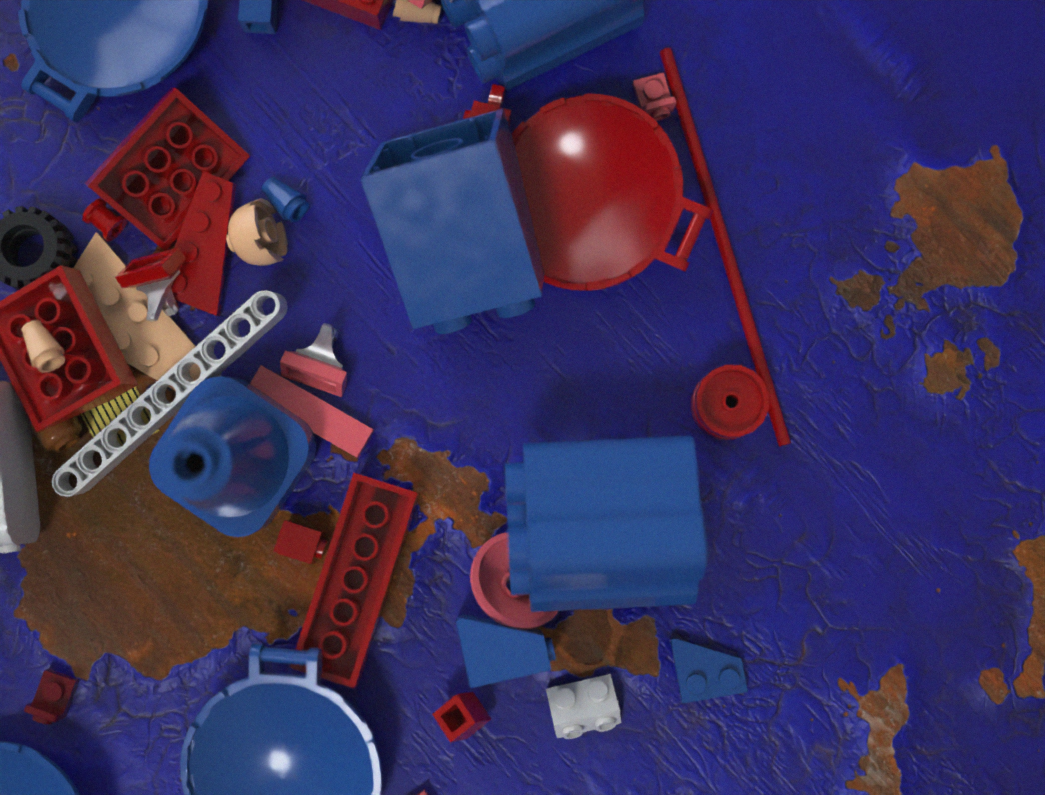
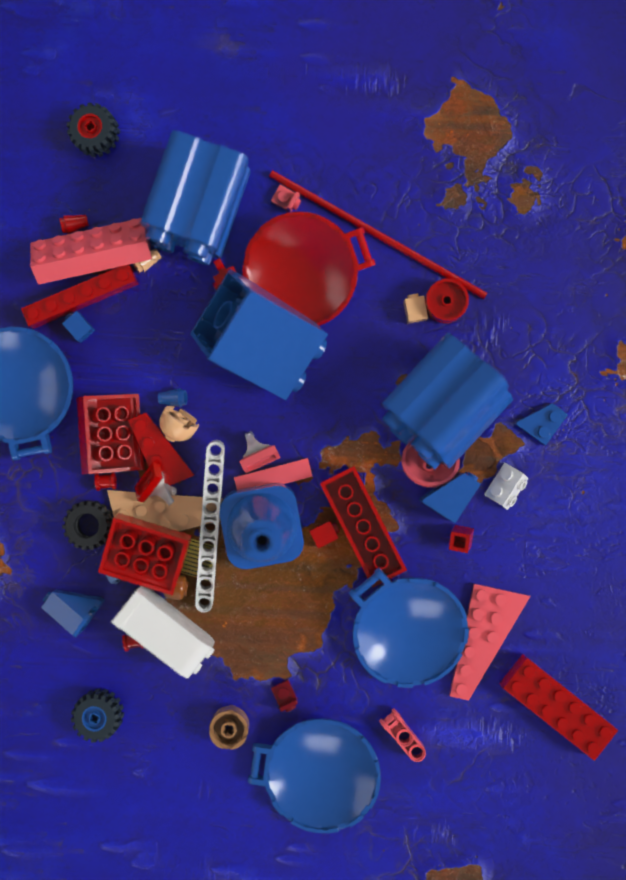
camera: 45 degrees left, 5 degrees up
light nougat cone [21,320,65,373] -> none
none -> light nougat brick [403,293,428,324]

